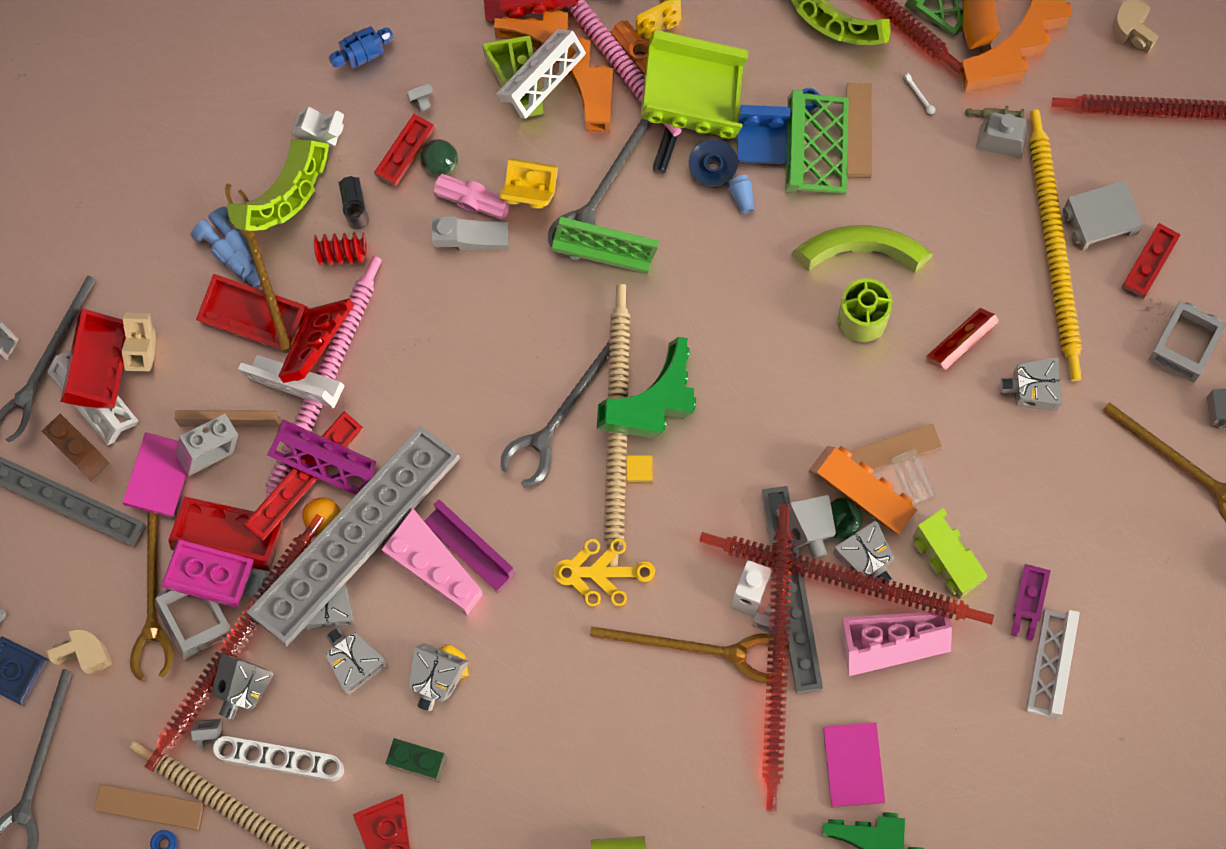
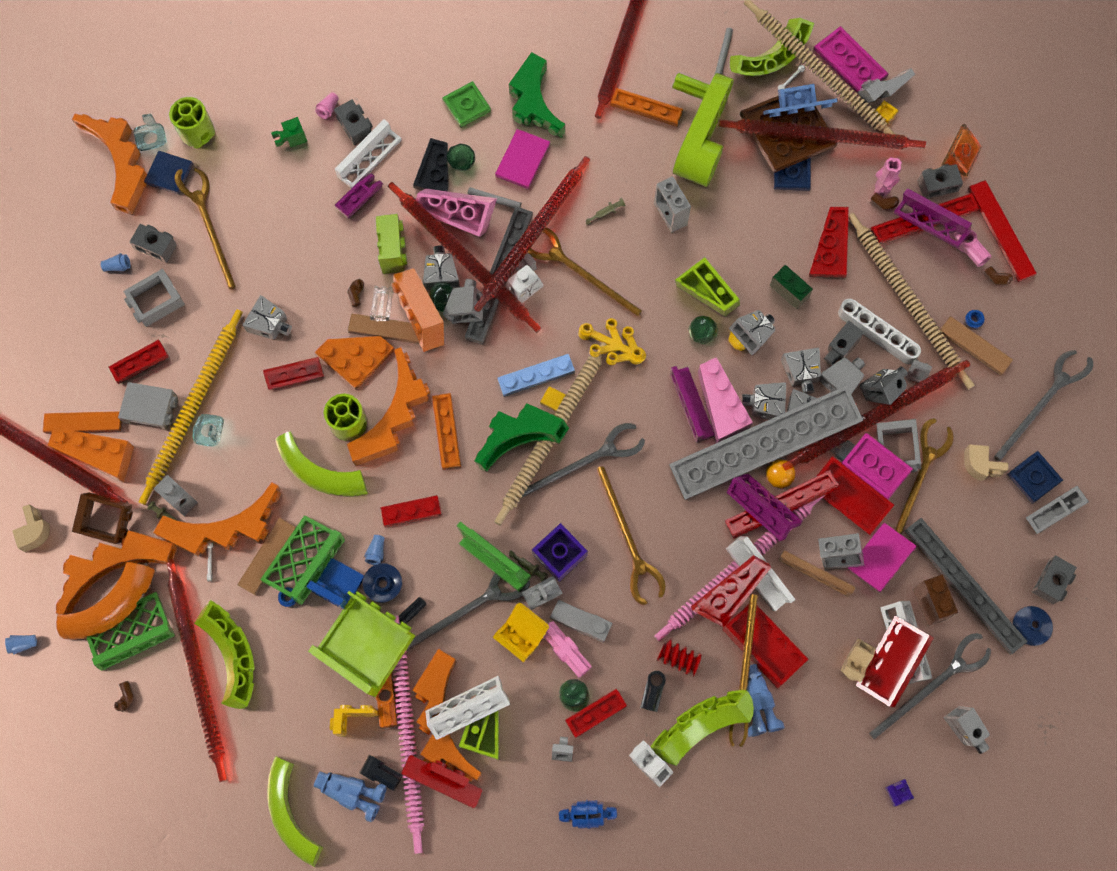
camera: 155 degrees left, 0 degrees up
none -> orange tile [43,411,122,433]
none -> orange wedge [48,427,134,483]
none -> reddish brown window [72,492,133,544]
none -> orange arch [153,482,281,557]
none -> clear light blue piece [192,414,224,447]
none -> green brick [271,117,307,148]
none -> orange plate [314,336,394,390]
none -> bright pink cone [315,92,339,119]
none -> dark grey brick [334,99,373,145]
none -> reddish brown arm [347,279,364,307]
none -> orange arch [347,347,430,466]
none -> red plate [380,495,442,527]
none -> black wing [413,138,448,192]
none -> orange tile [432,393,461,470]
none -> bright green tile [442,81,491,128]
none -> clear green hair [447,143,476,171]
none -> light grey bar [468,187,521,208]
none -> light blue plate [497,354,575,397]
none -> olive piece [509,550,548,581]
none -> light grey hips [522,576,563,610]
none -> dark purple brick [532,523,588,582]
none -> olive piece [586,198,626,225]
none -> pearl gold piece [597,466,666,605]
none -> light grey window [654,176,691,233]
none -> lime wedge [675,257,740,317]
none -> clear green hair [688,316,718,344]
none -> light grey torso [742,382,786,420]
none -> light grey torso [819,357,865,395]
none -> dark grey torso [824,321,864,365]
none -> dark purple tile [885,779,914,807]

